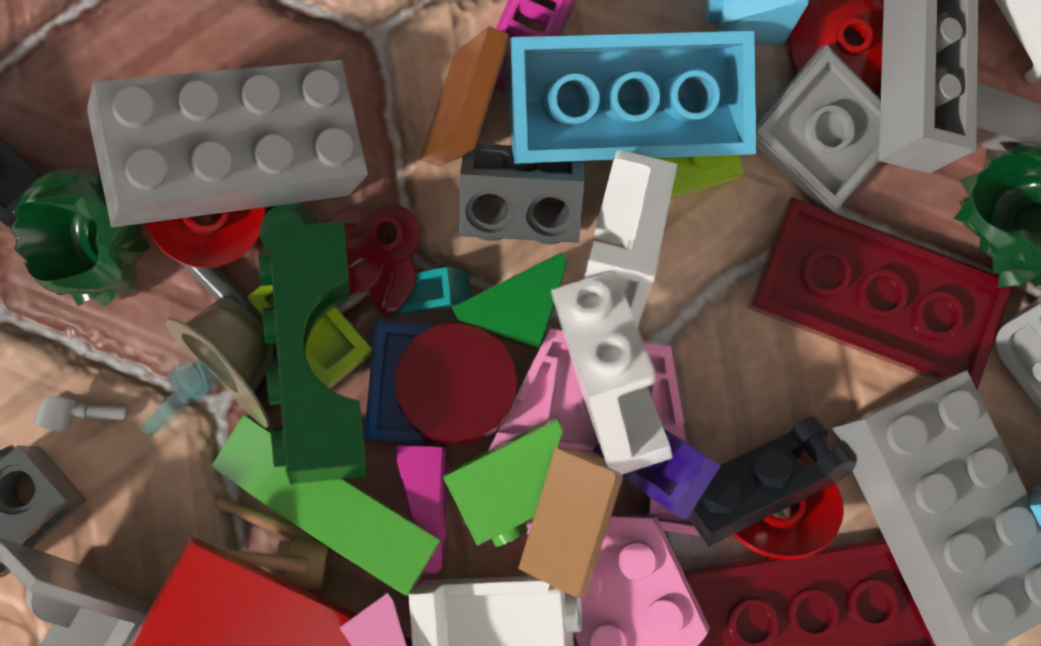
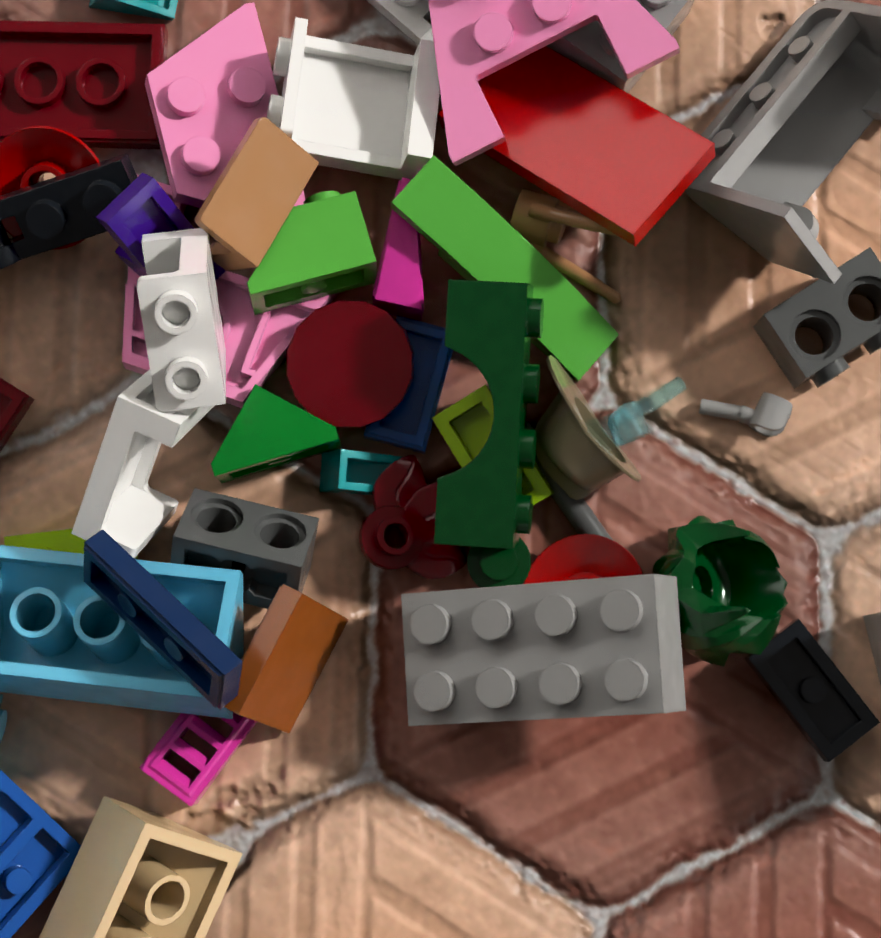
camera: 170 degrees left, 0 degrees up
none -> dark blue tile [84,529,243,710]

